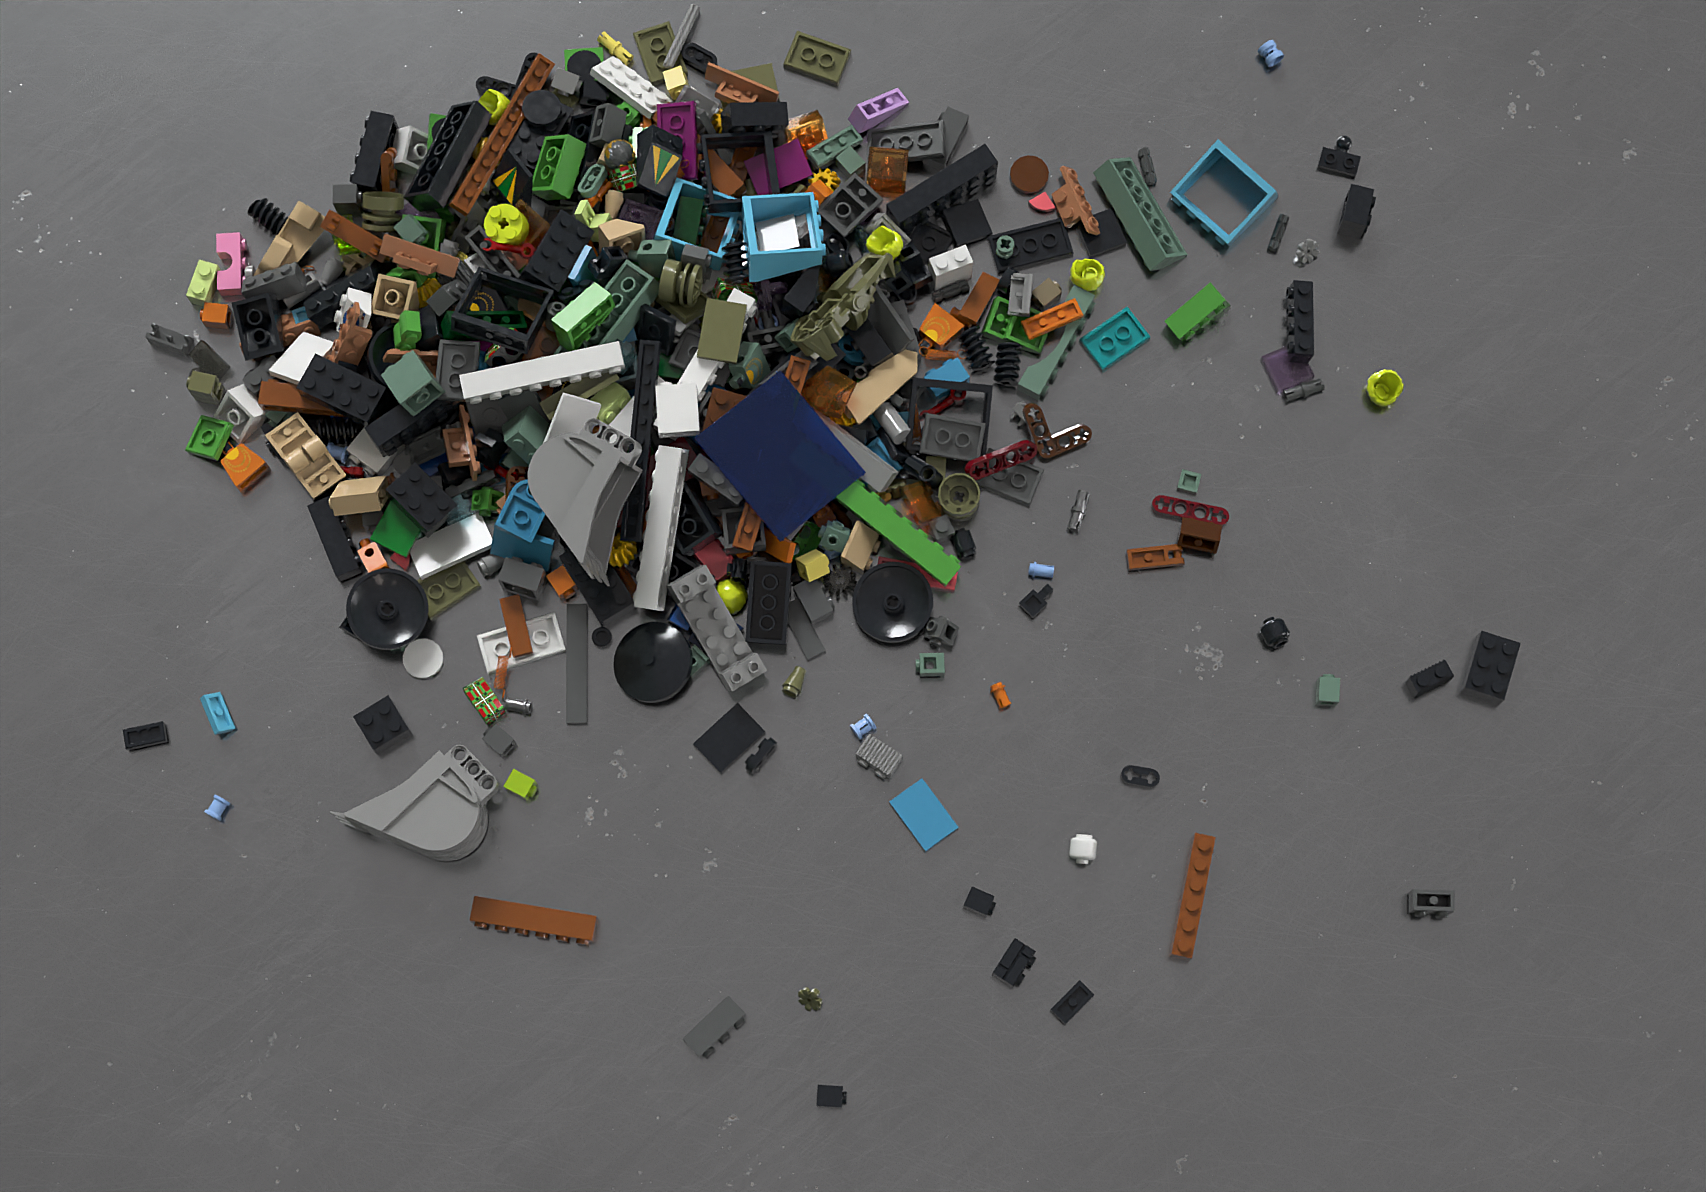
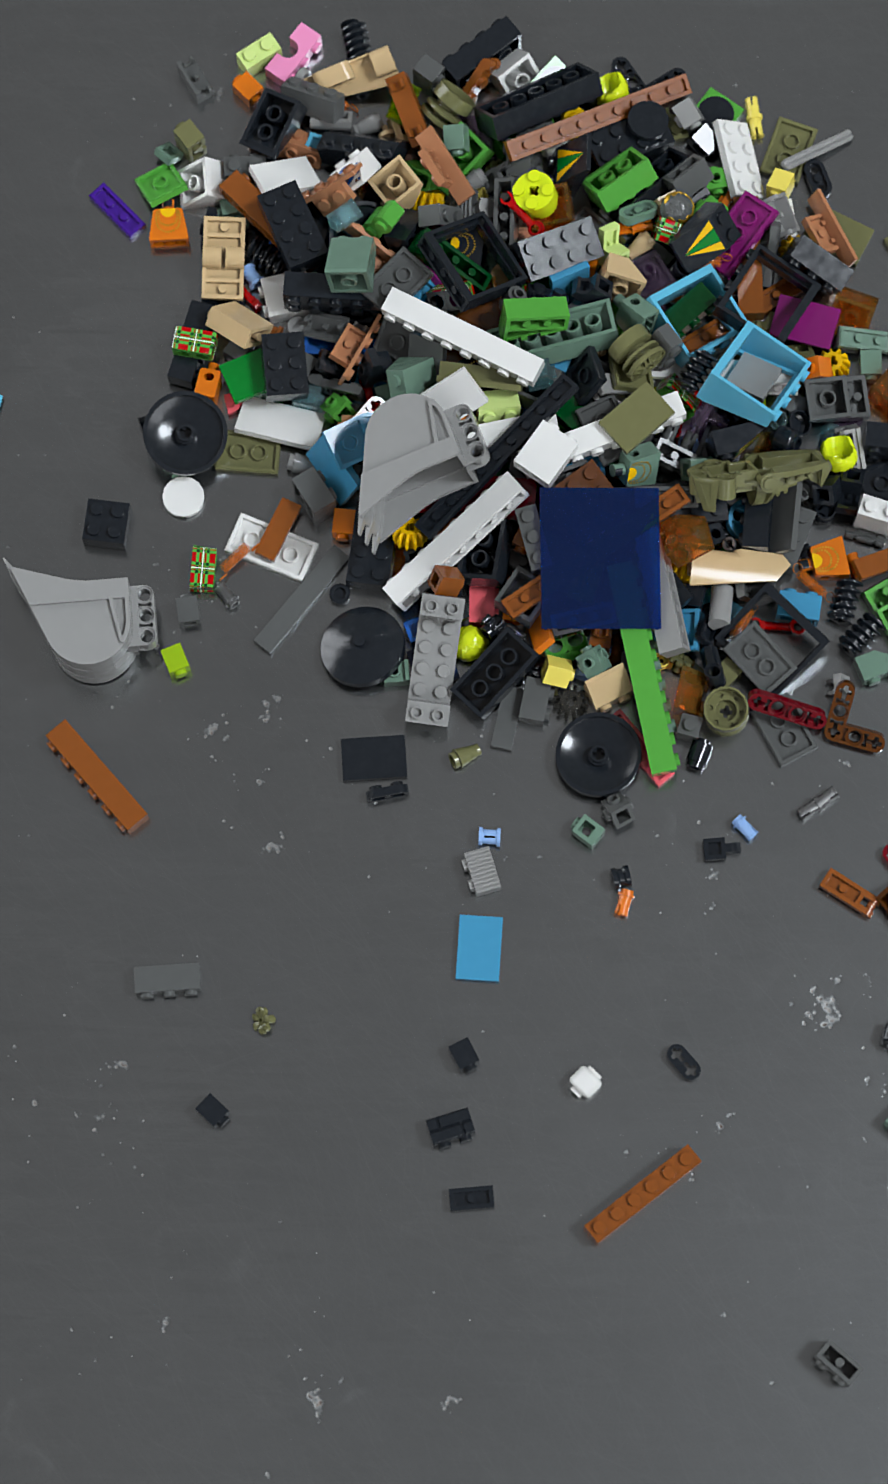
camera: 40 degrees right, 0 degrees up
clear smoke plate [188,340,230,381] -> none
none -> dark purple tile [89,182,146,240]
none -> sand green tile [154,142,184,166]
none -> piece [172,326,218,361]
none -> clear light blue brick [326,198,364,233]
none -> dark orange brick [428,565,465,597]
none -> light grey tile [475,198,494,219]
none -> black wheel [610,865,632,890]

